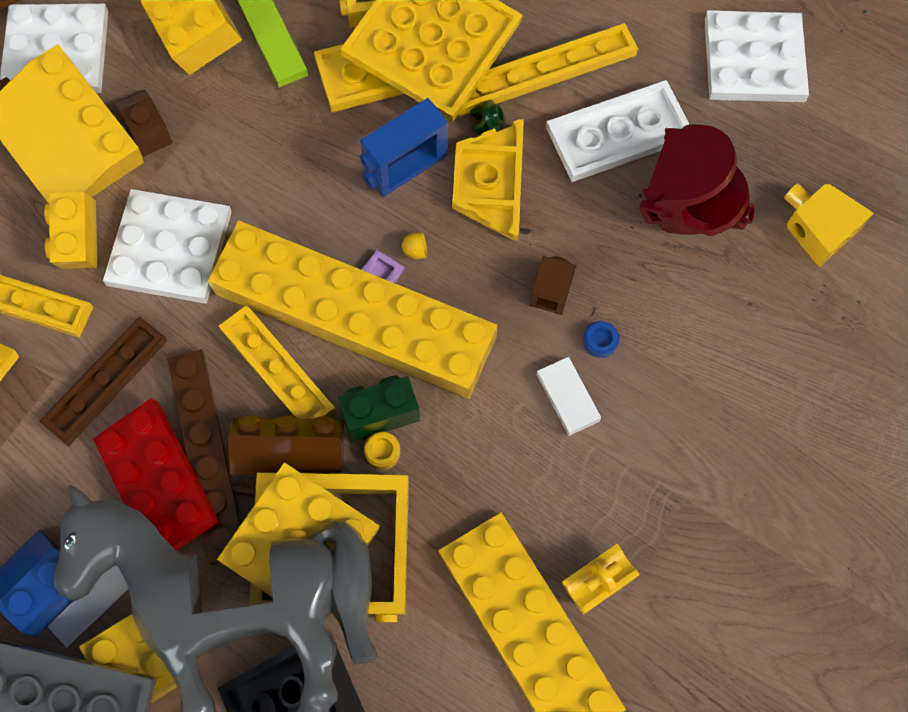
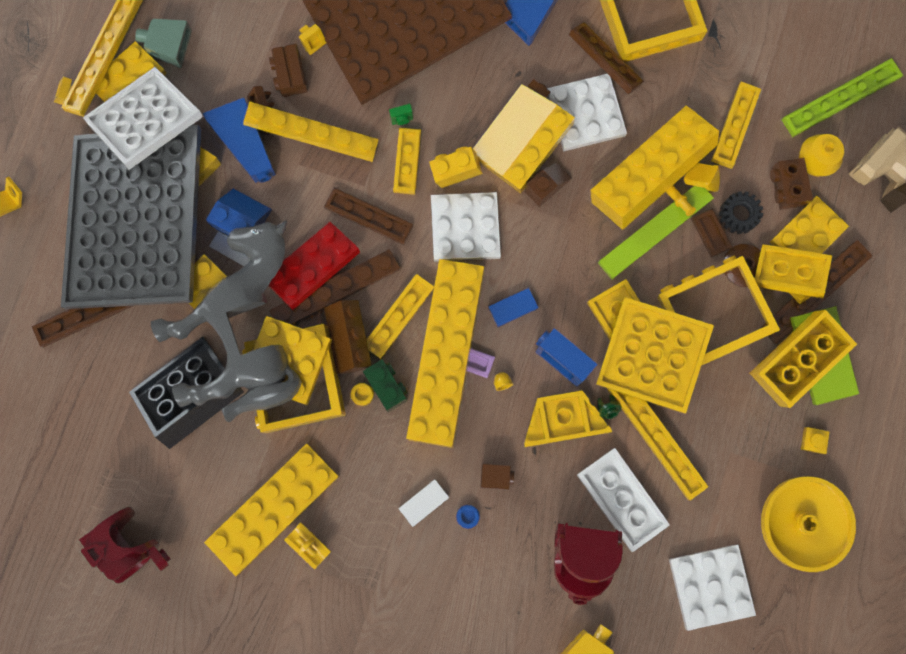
camera: 75 degrees right, 10 degrees up
none -> blue tile [488,288,539,327]

